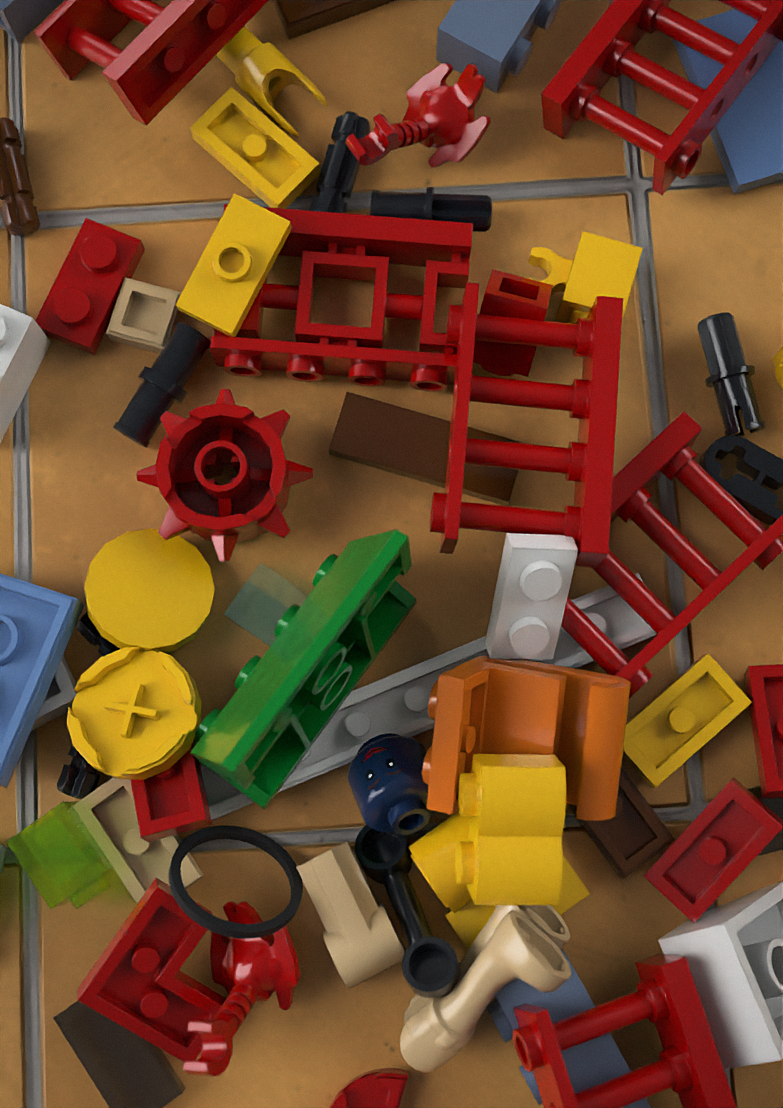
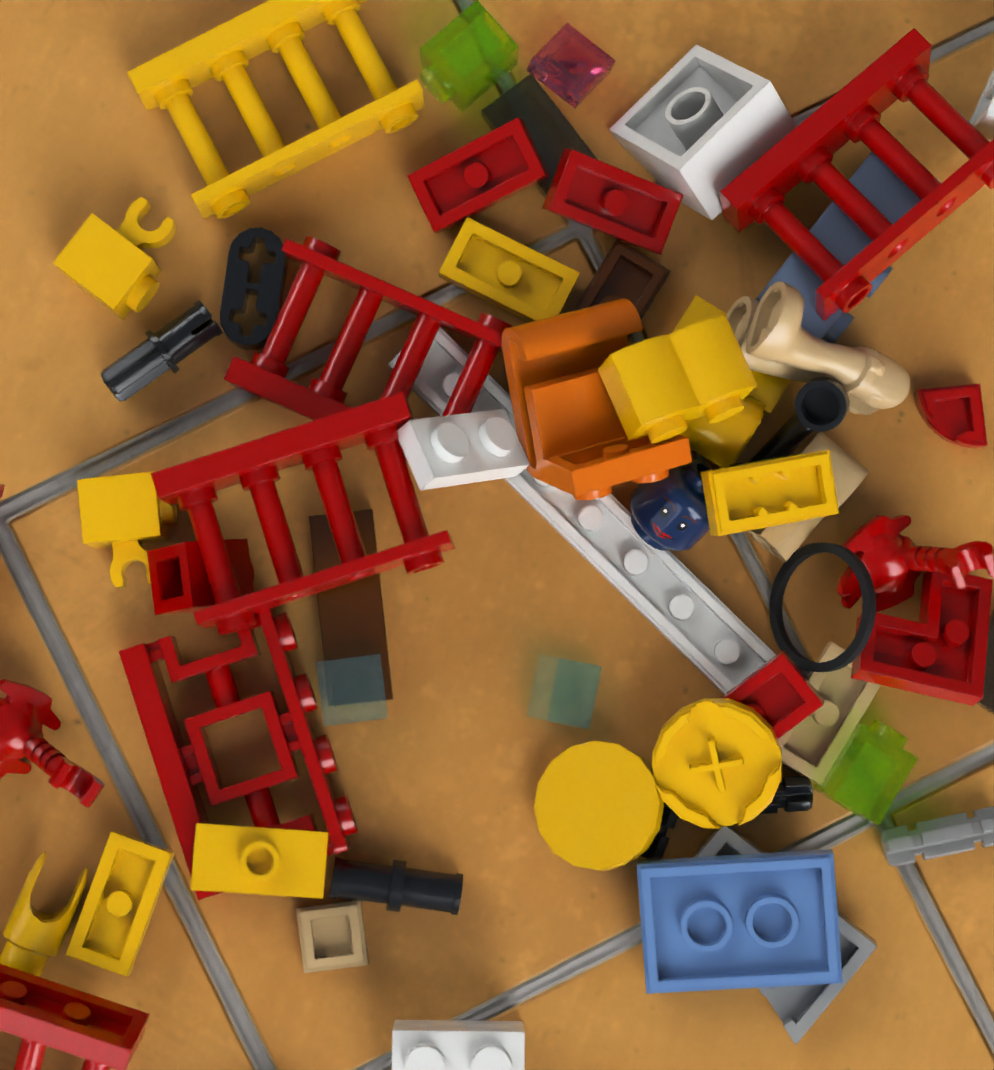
camera: 120 degrees left, 5 degrees up
red plate [35,218,145,355] -> none
red brick [136,389,313,562] -> none
green piece [191,529,417,810] -> none
black axle [309,111,370,213] -> none
black axle [370,187,492,232] -> none
none -> clear light blue tile [316,654,389,726]
none -> yellow plate [701,450,840,536]

